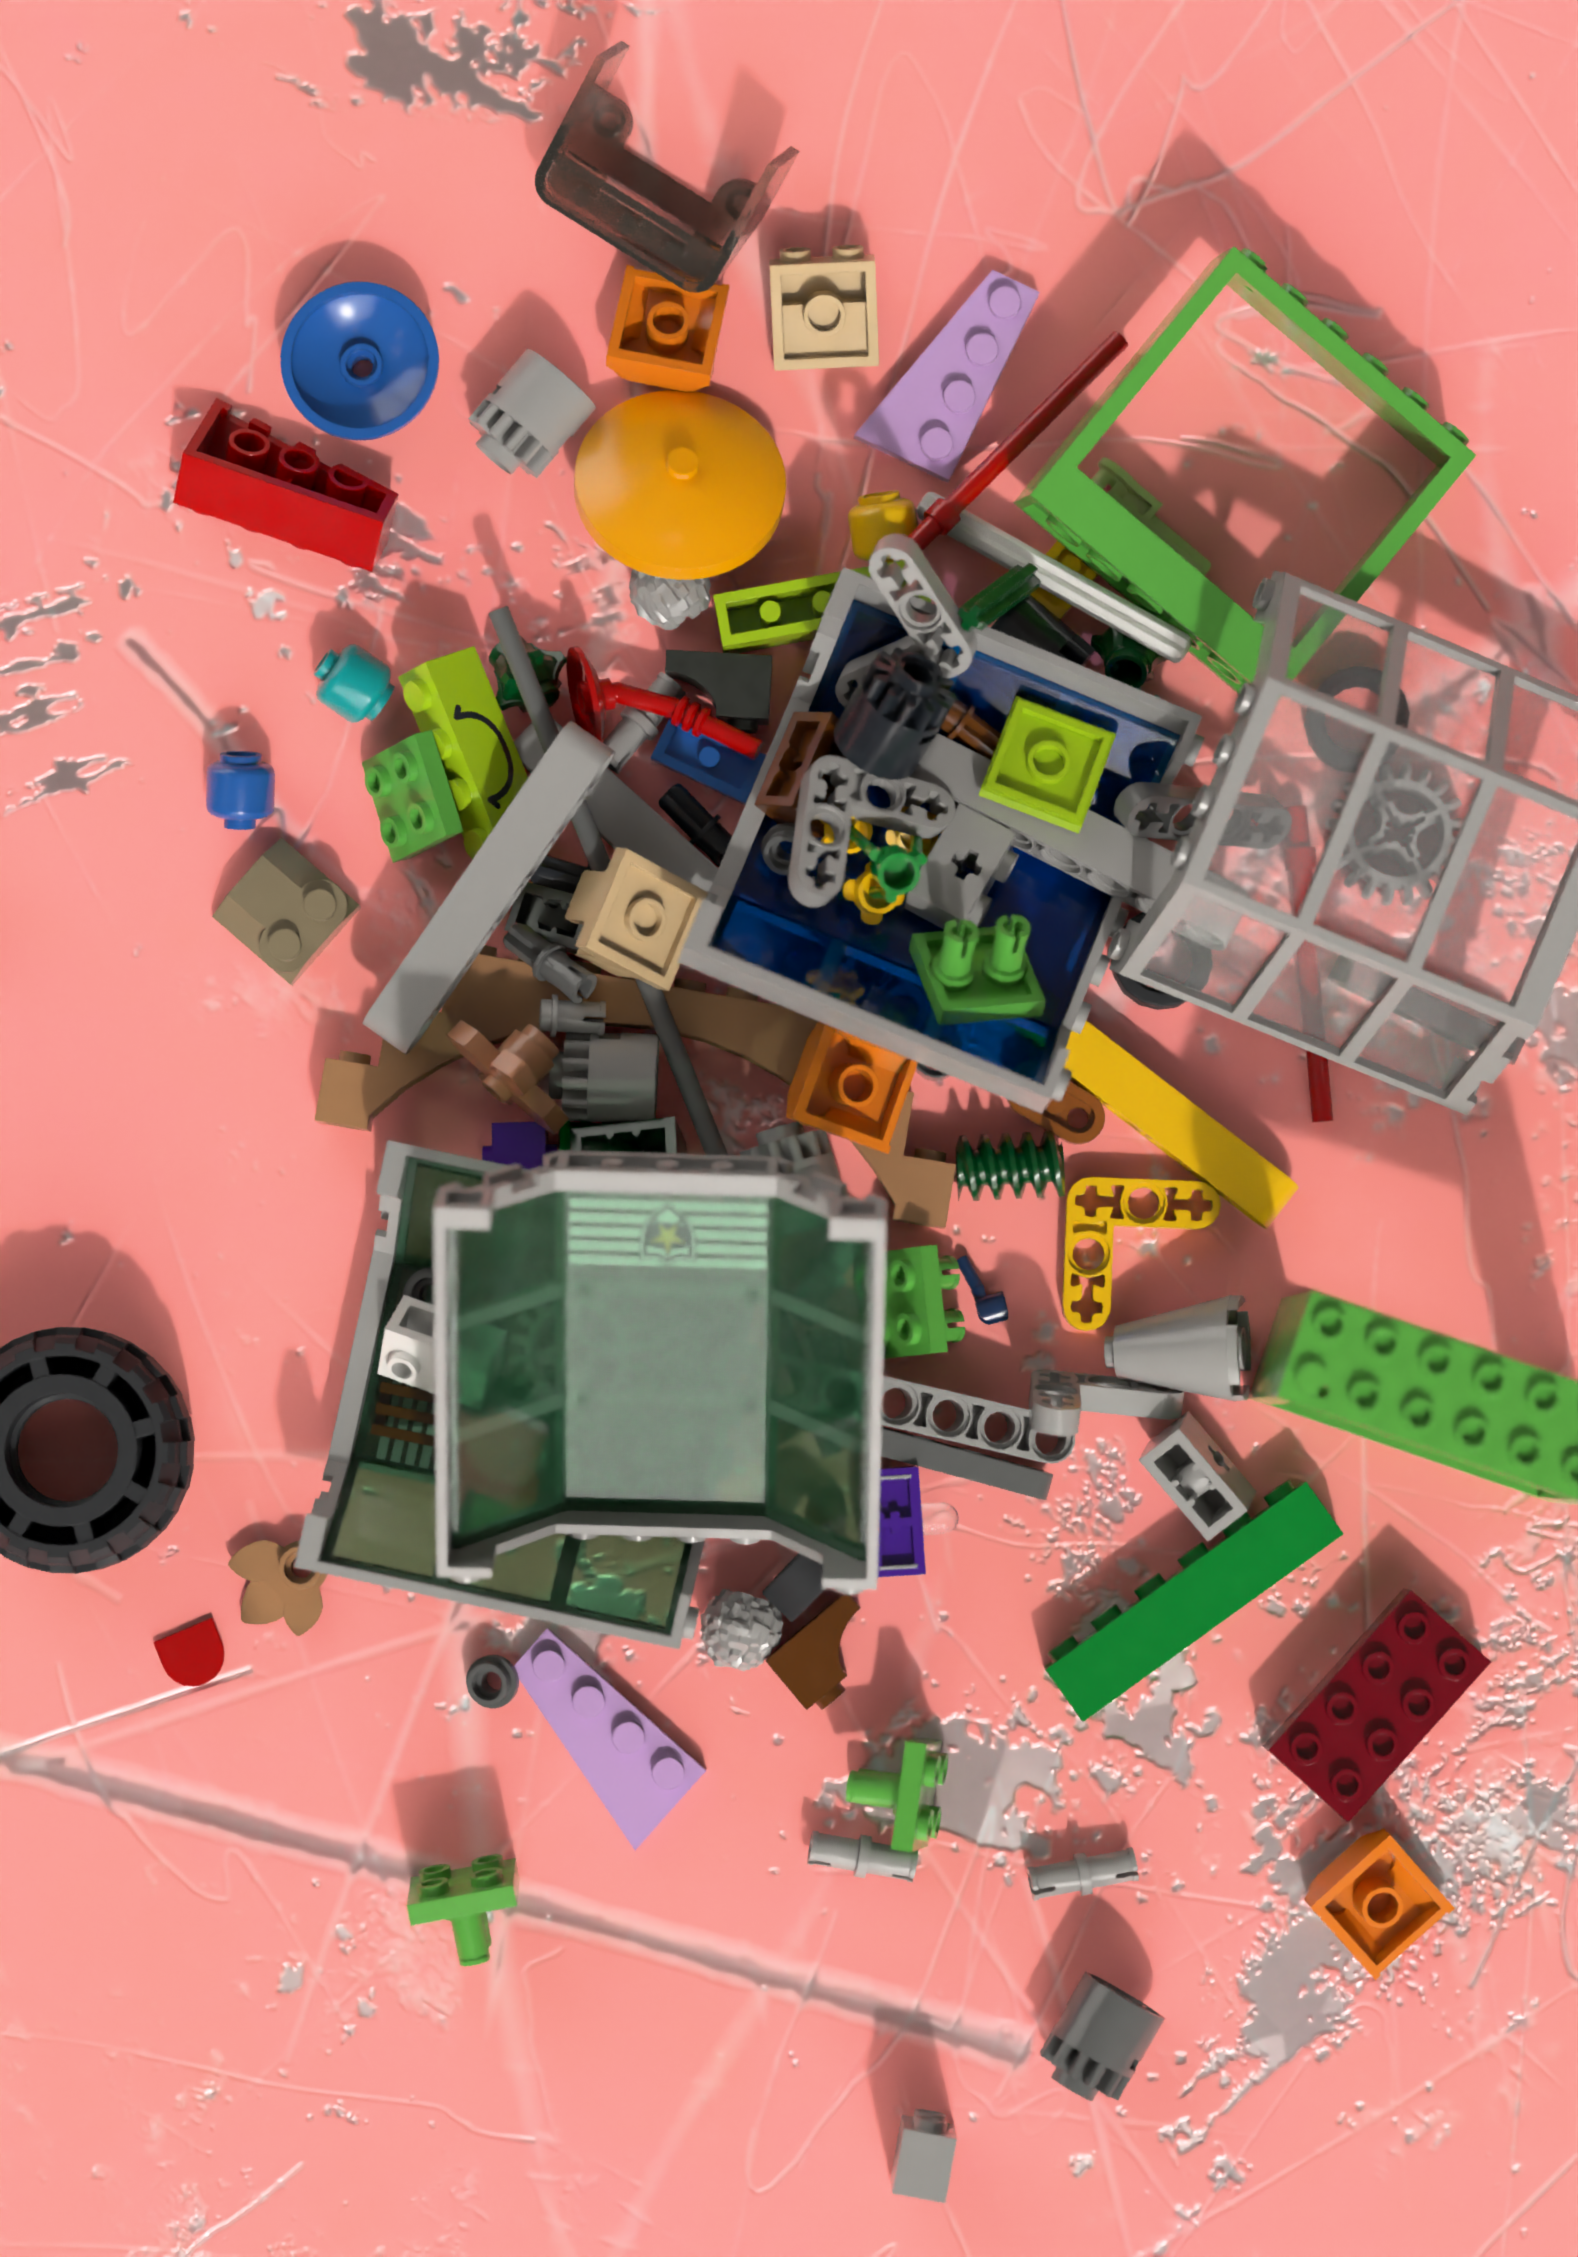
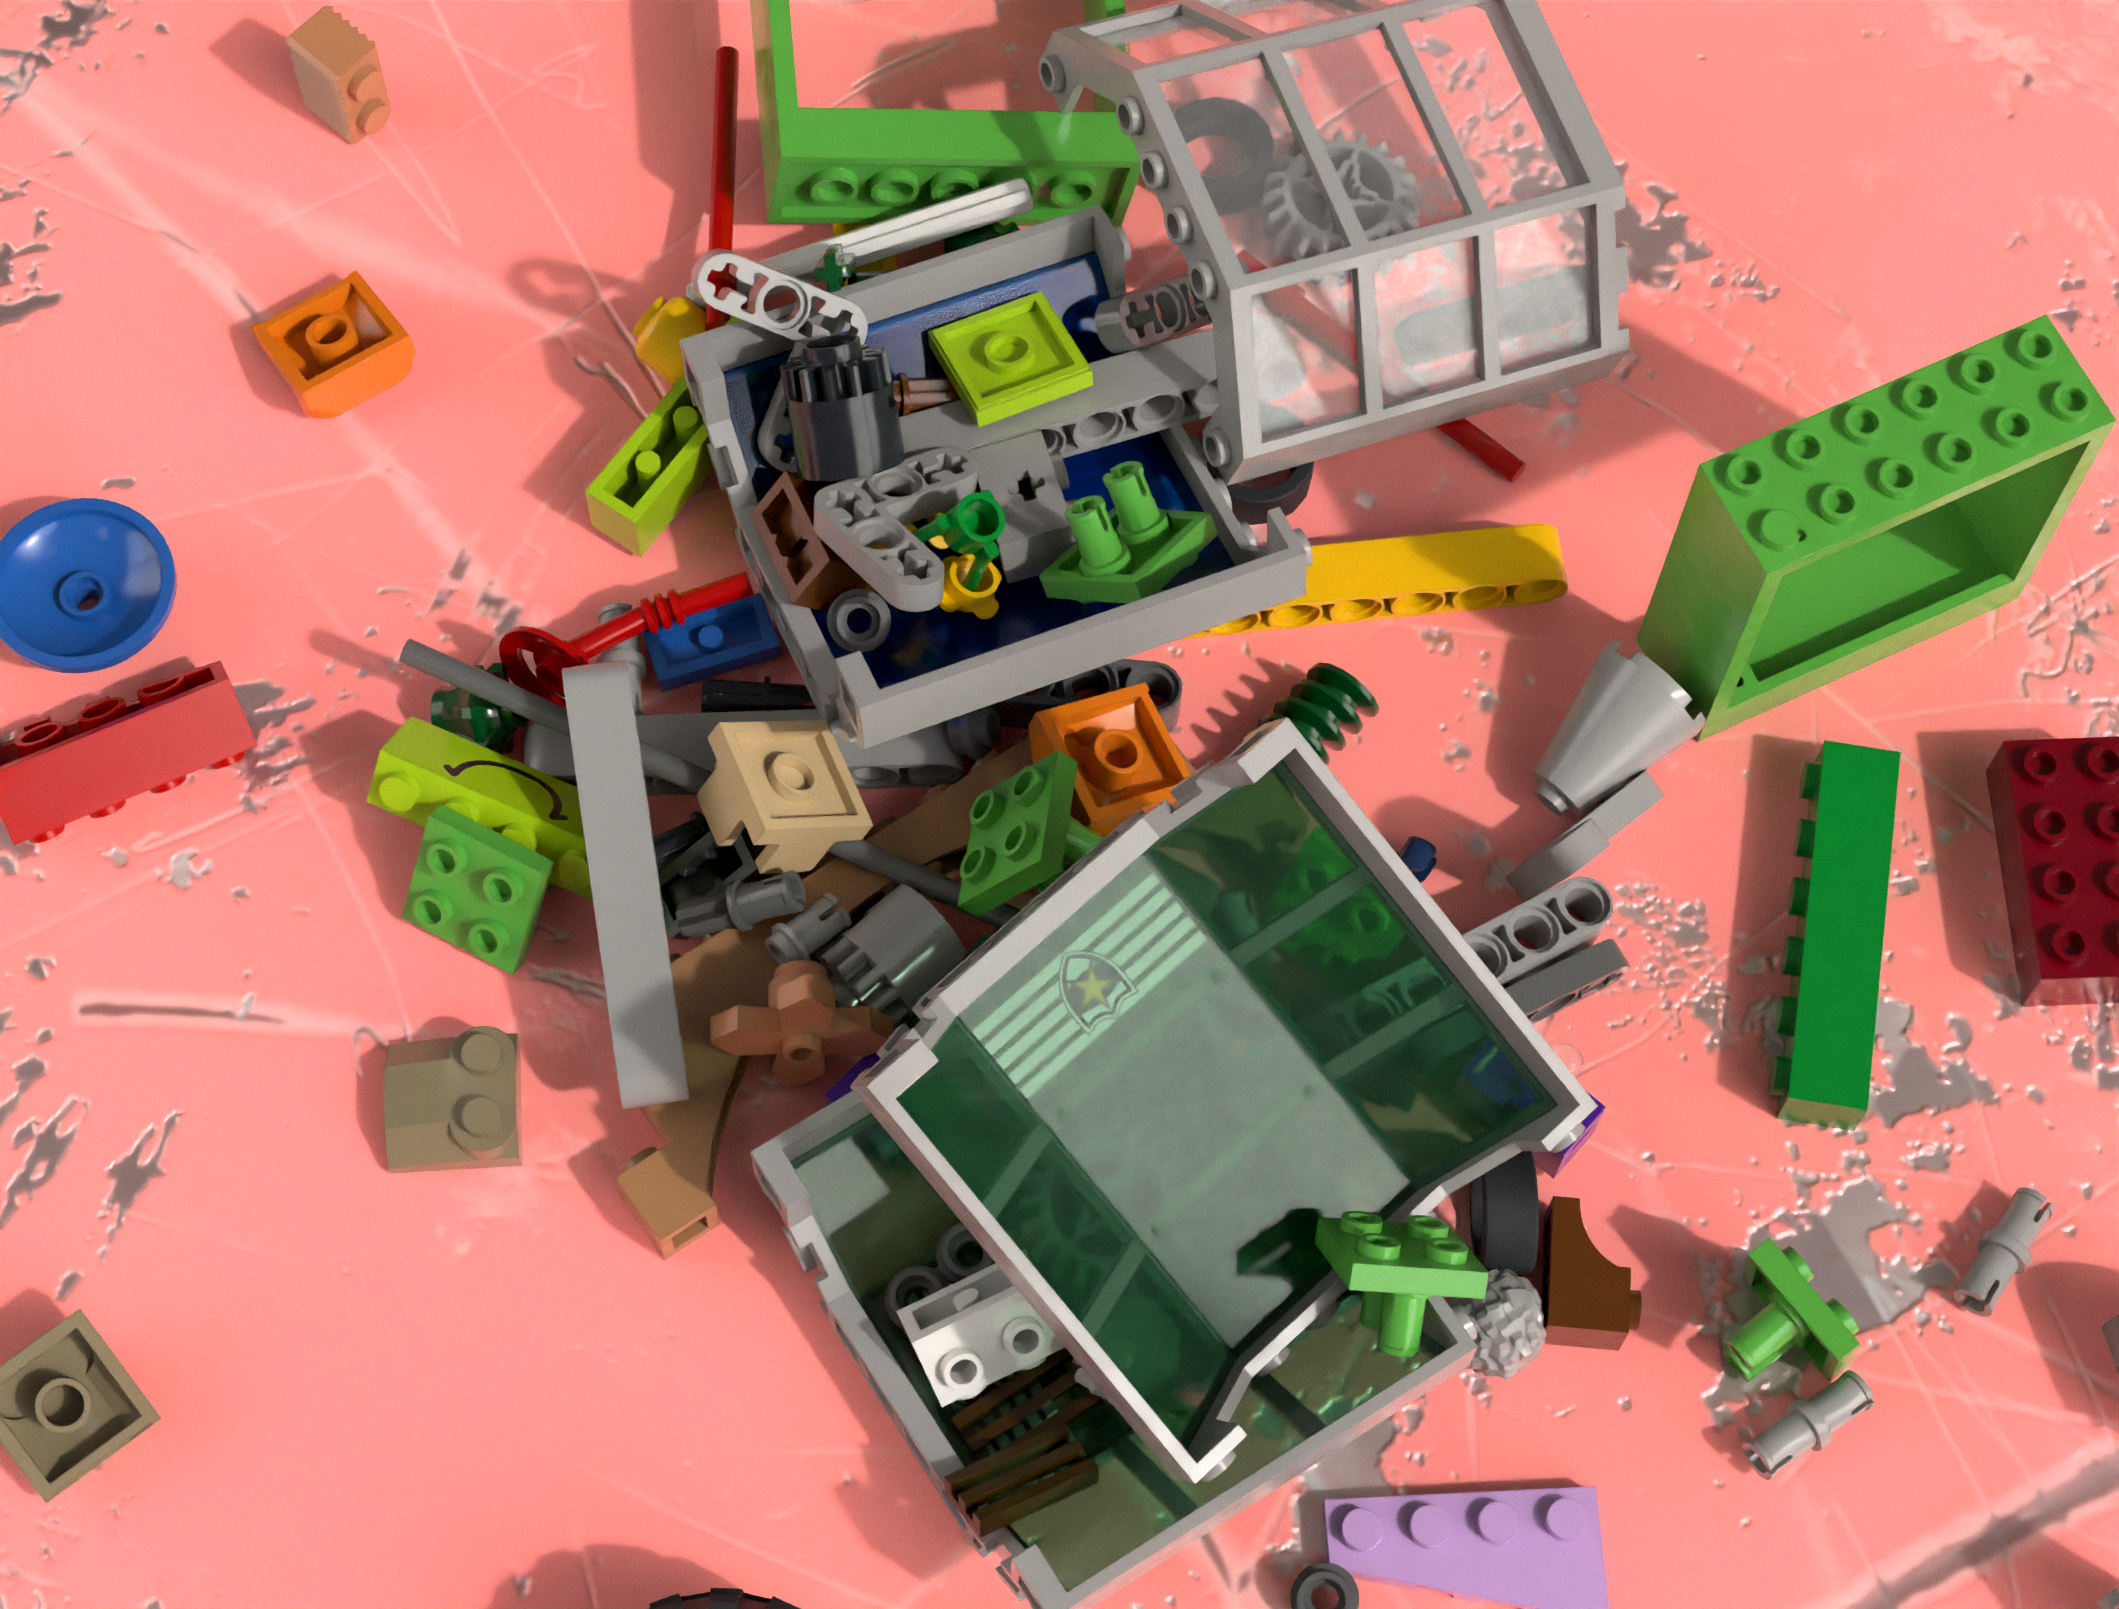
camera: 50 degrees left, 20 degrees down
blue head [206,751,275,830] -> none
teal head [313,644,395,723] -> none
light grey gear [468,349,596,478] -> none
clear smoke windscreen [535,40,800,293] -> none
light orange dish [574,390,786,580] -> none
light grey piece [629,569,711,630] -> none
pearl dark grey arch [665,650,773,734] -> none
tan plate [769,245,879,371] -> none
lavender wing [854,270,1040,484] -> none
dark orange plate [1007,1064,1105,1145] -> none
yellow beam [1062,1177,1221,1331] -> none
light grey brick [1139,1411,1257,1542] -> none
none -> nougat brick [286,6,391,144]
none -> dark brown tile [944,1423,1099,1538]
none -> bright green plate [958,750,1105,917]
none -> bright green plate [1315,1211,1489,1357]

